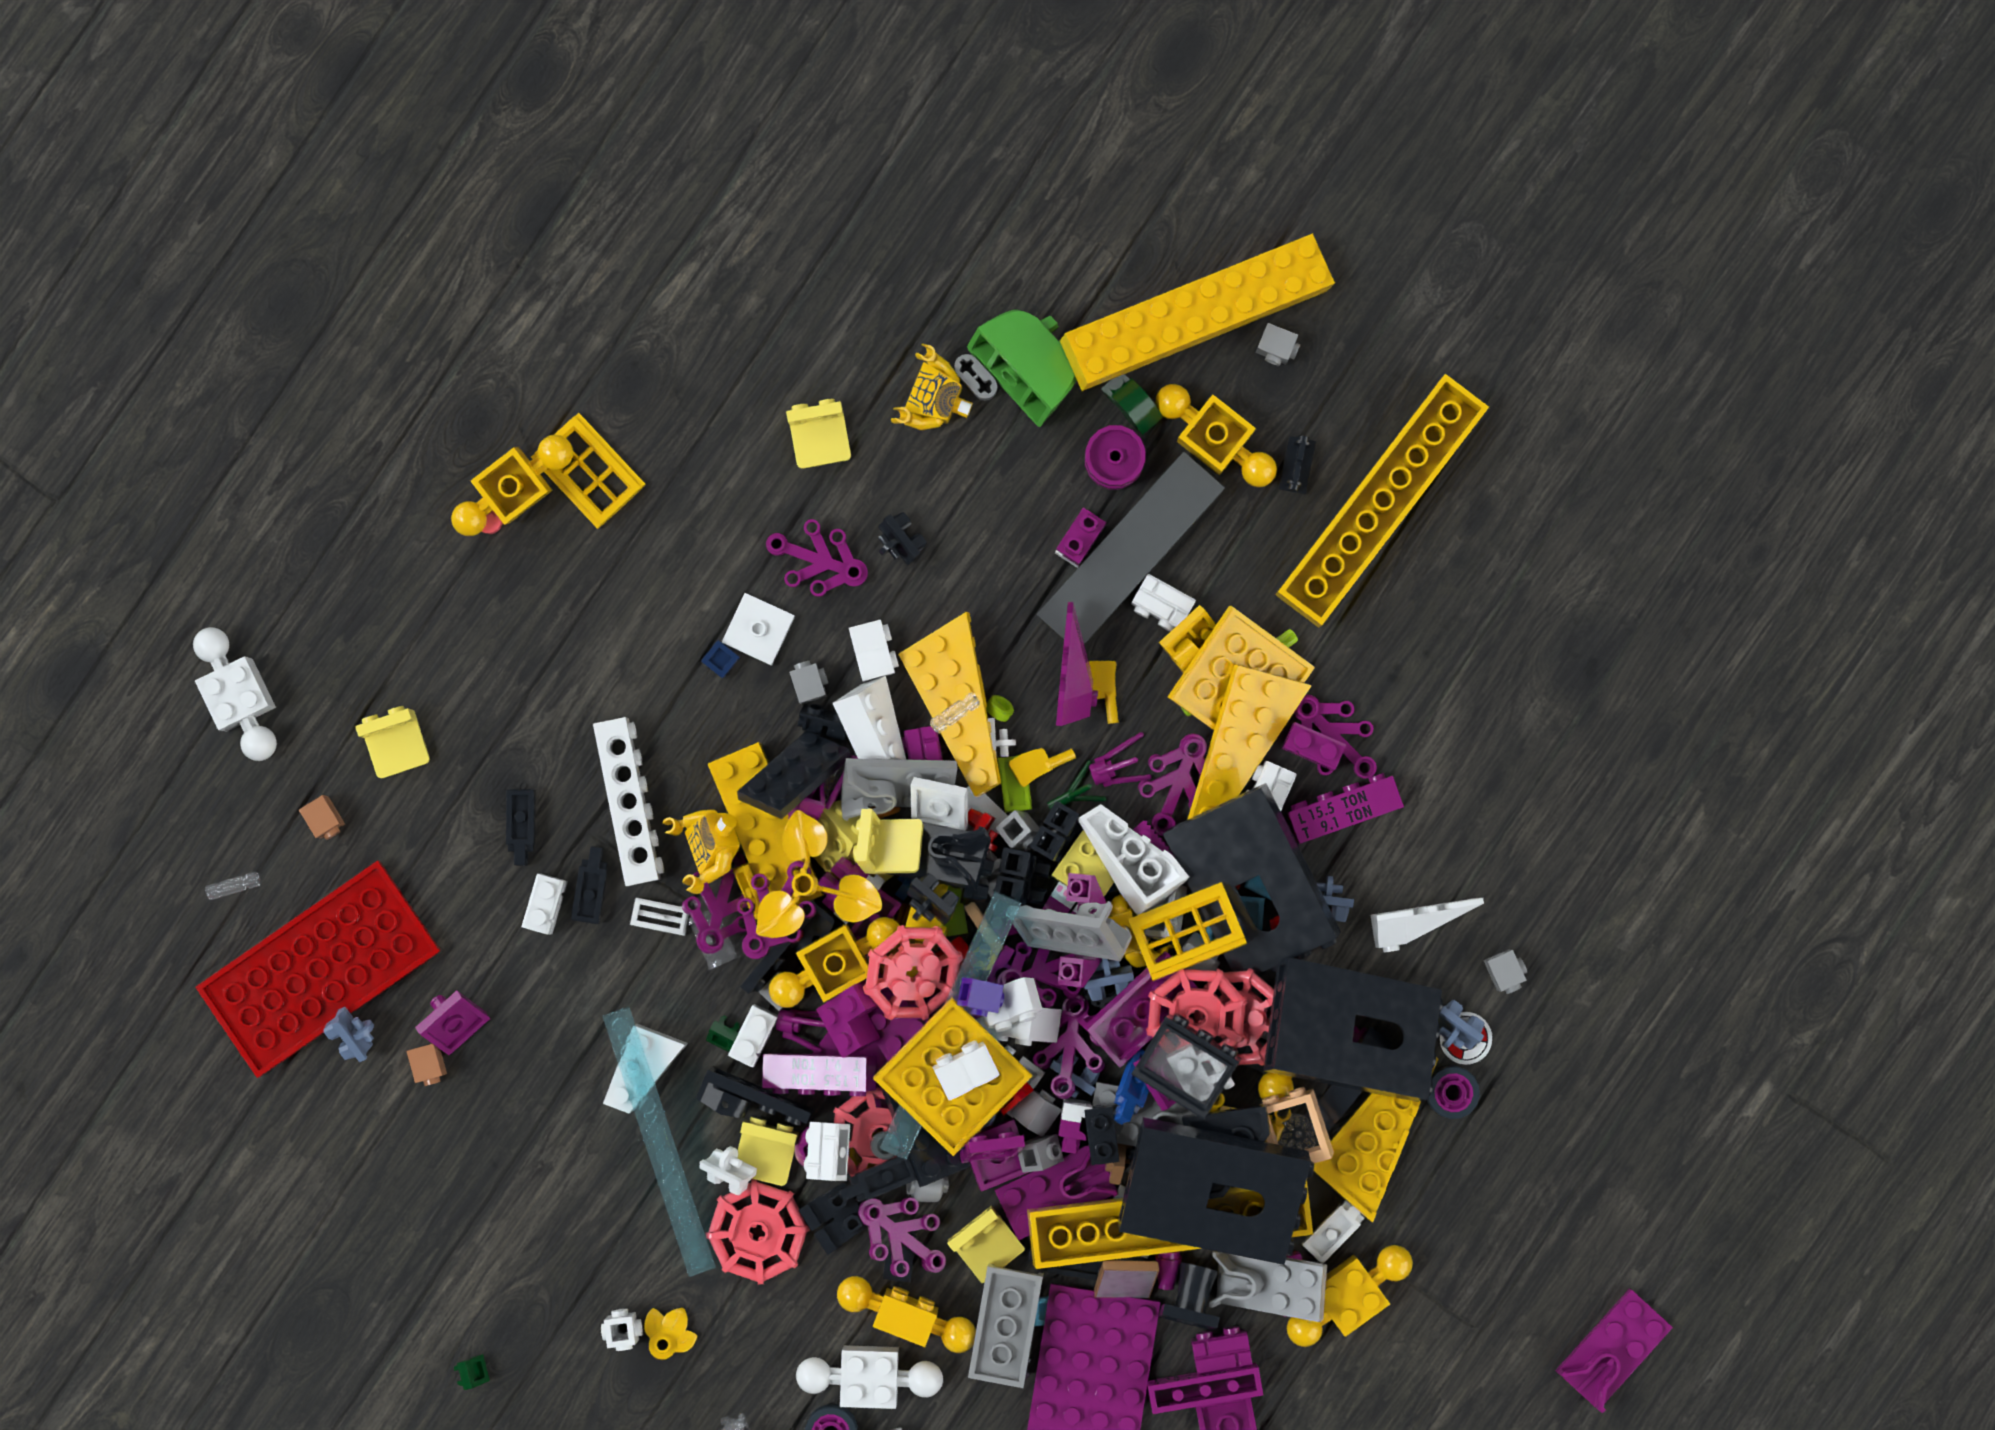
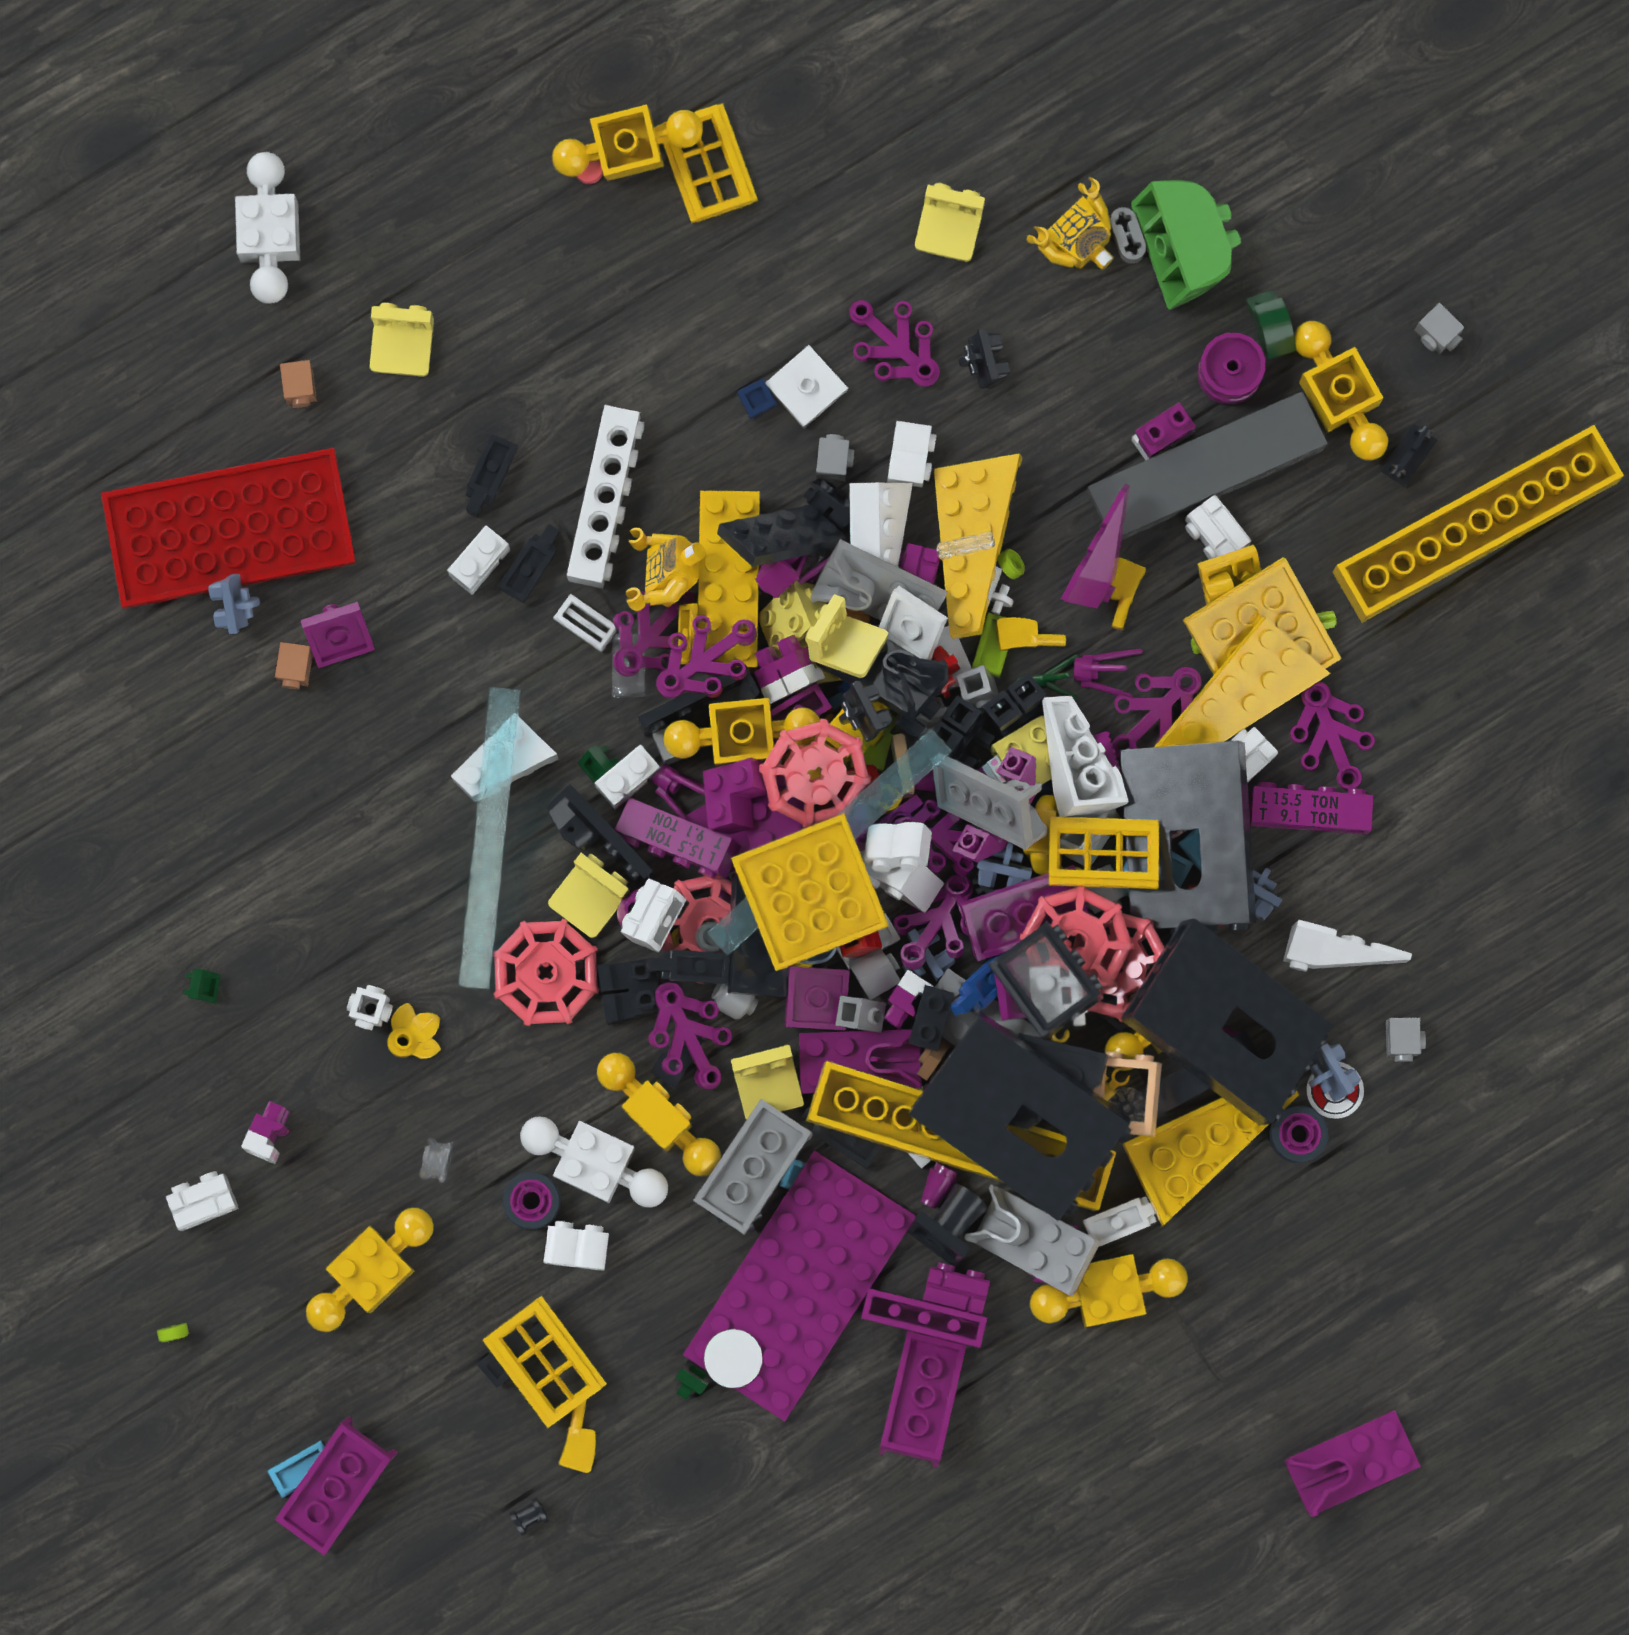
camera: 15 degrees right, 5 degrees down
clear axle [205,872,260,900] -> none
white hips [700,1146,757,1195] -> none
yellow plant [756,810,883,938] -> none
white brick [933,1040,1000,1100] -> none
dark purple brick [957,977,1004,1017] -> none
magenta plate [960,1132,1025,1163] -> none
yellow brick [1060,233,1335,391] -> none
flat silver tile [1094,1260,1159,1298] -> none
magenta brick [1282,722,1346,771] -> none

